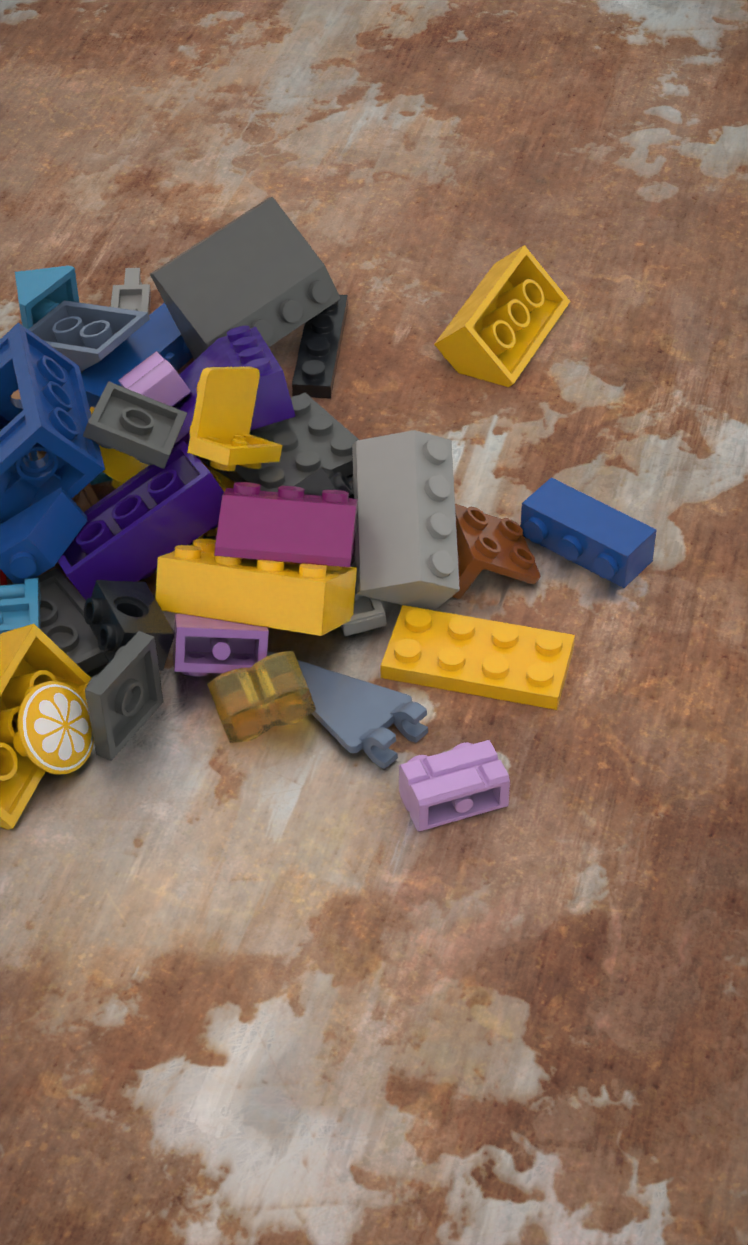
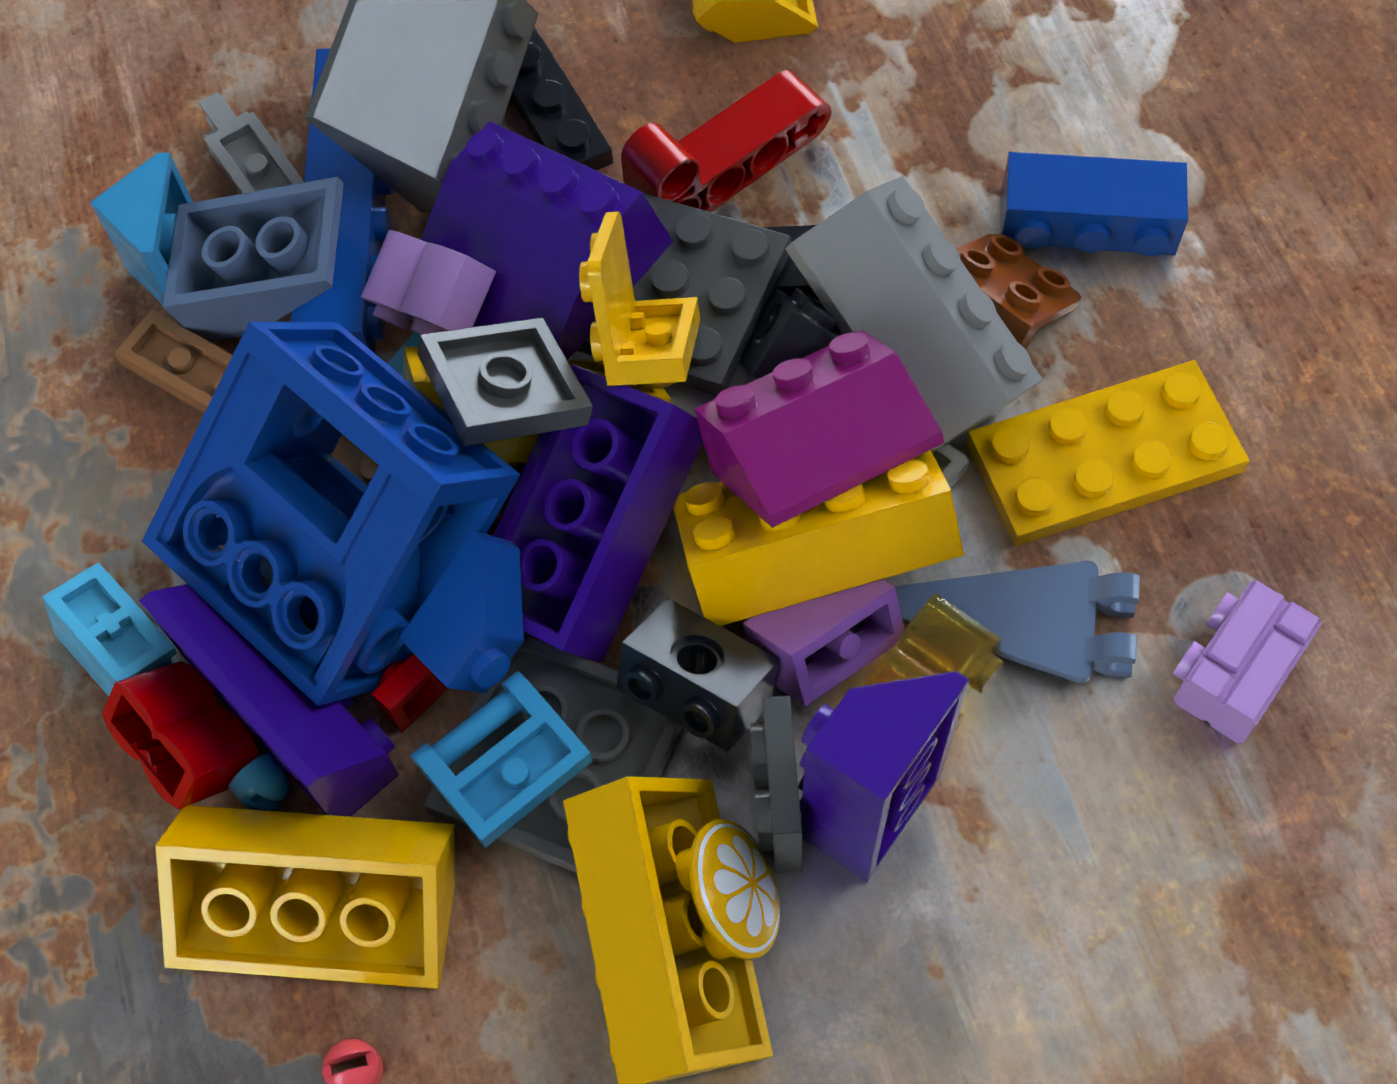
camera: 30 degrees left, 20 degrees up
none -> red beam [621,70,832,212]
none -> dark purple slope [798,671,969,882]

